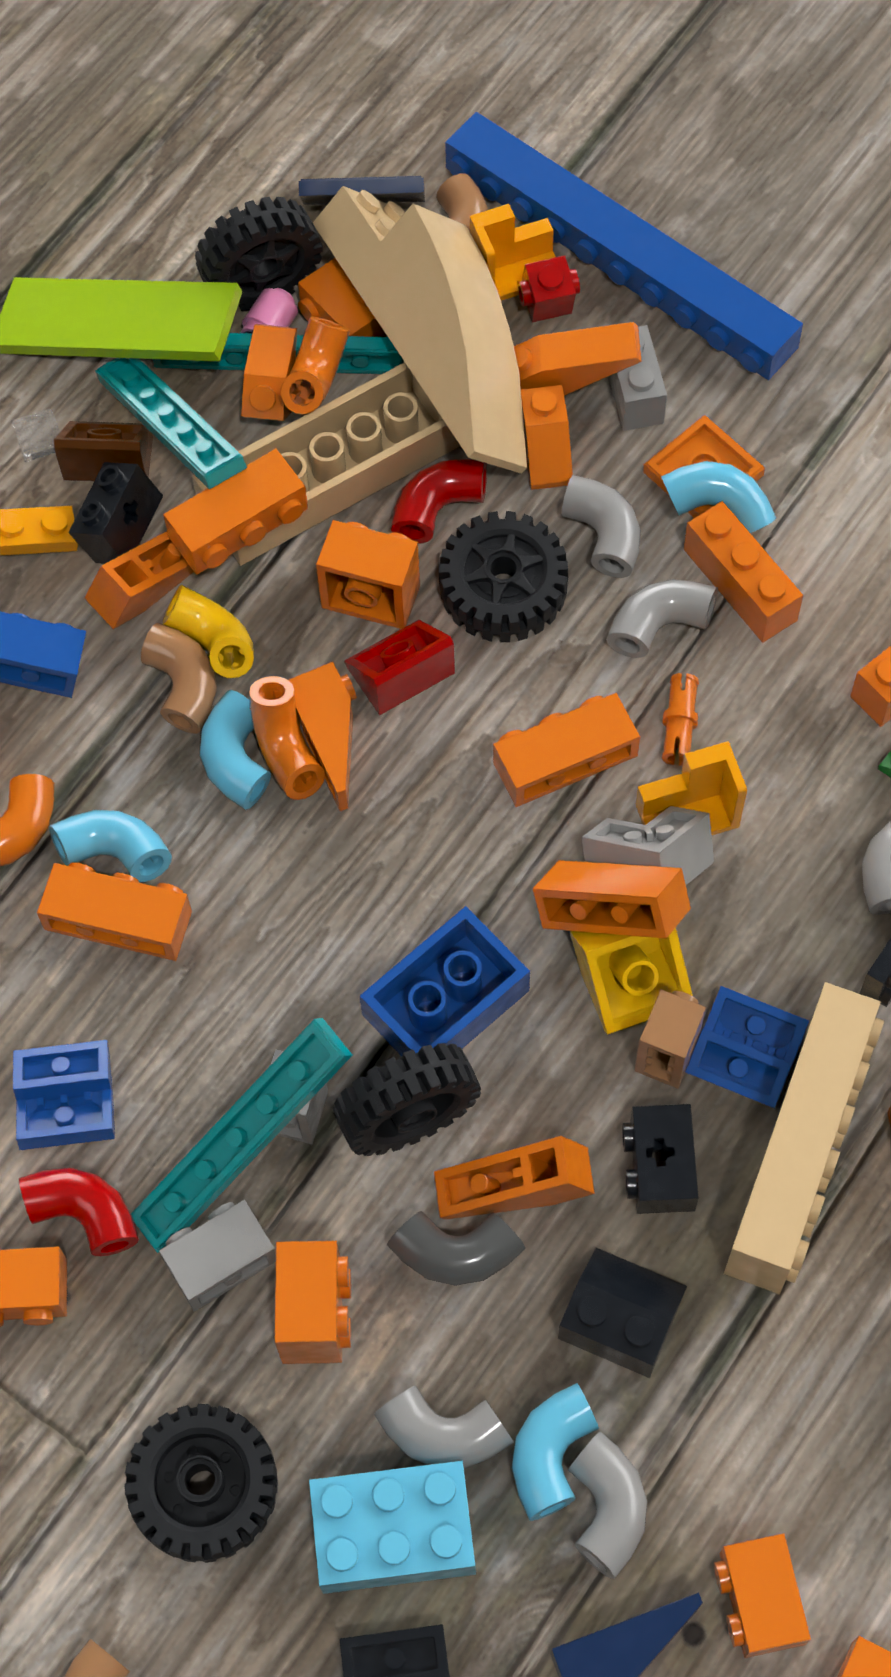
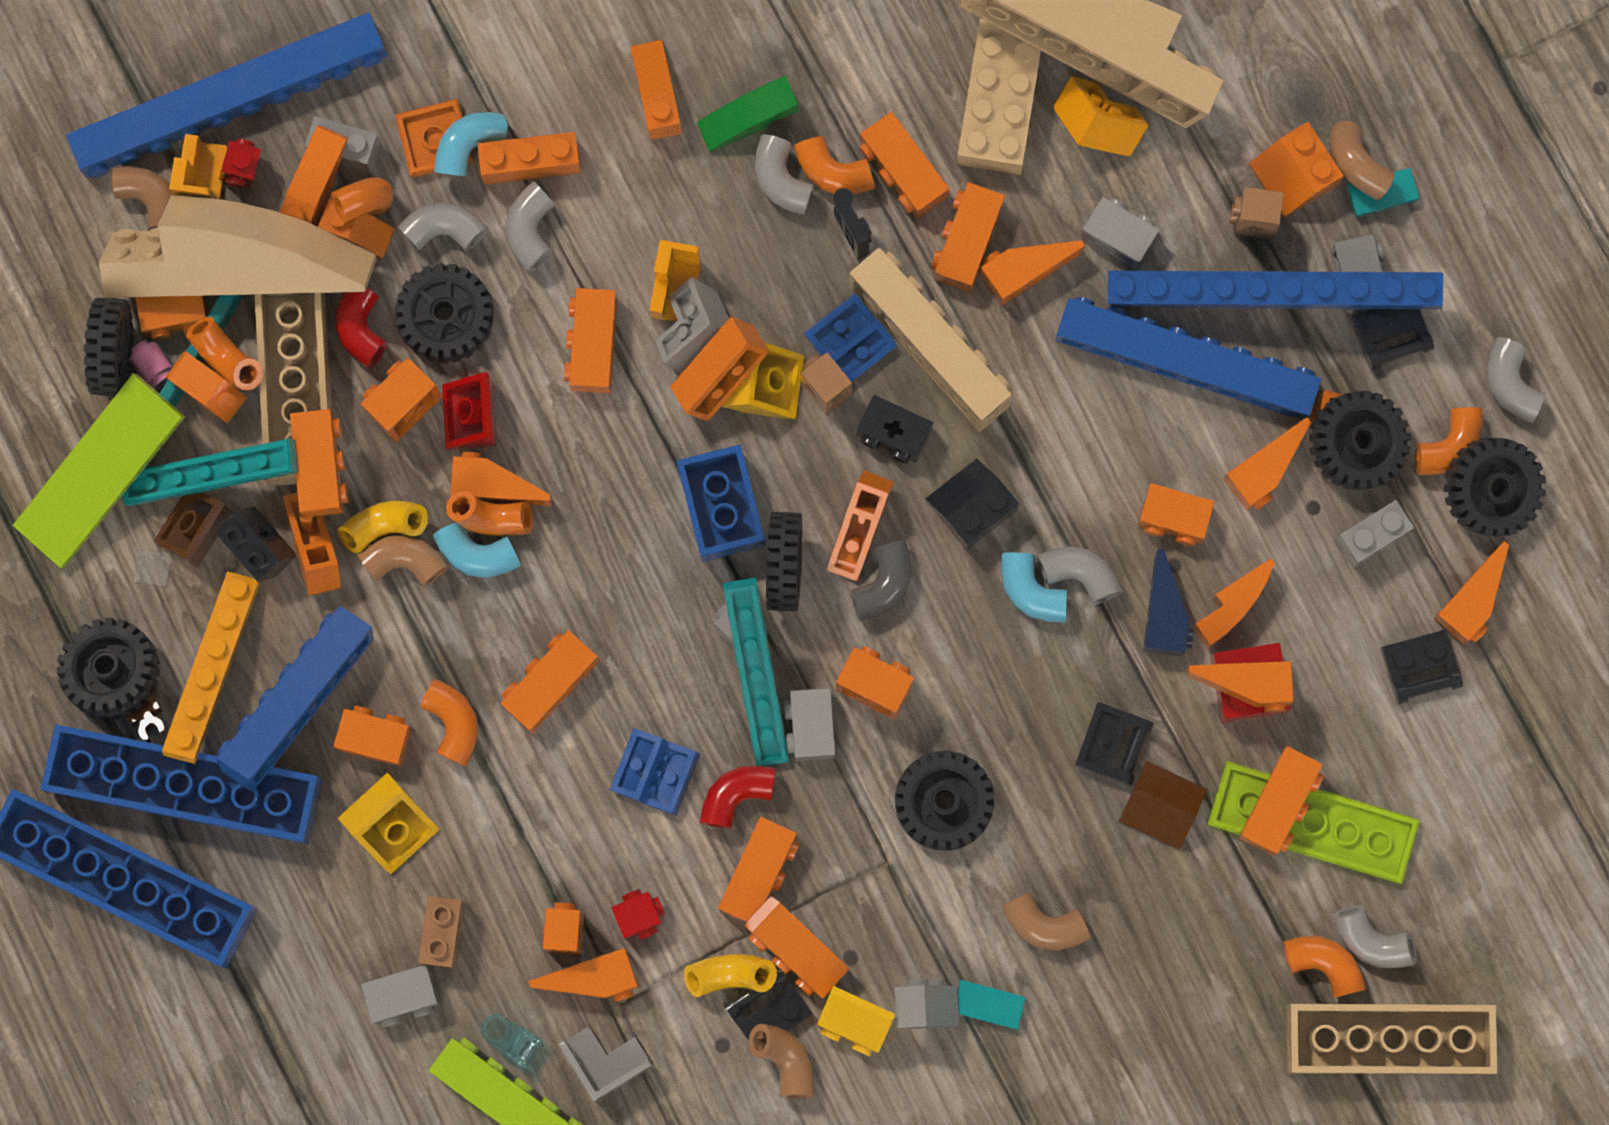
camera: 60 degrees left, 15 degrees up
medium azure cylinder [49,810,172,882] -> none
dark blue tile [298,176,425,205] -> none
medium azure brick [309,1461,476,1594] -> none
light grey cylinder [374,1385,514,1469] -> none
orange pin [662,673,699,766] -> none
none -> orange cylinder [331,177,394,222]

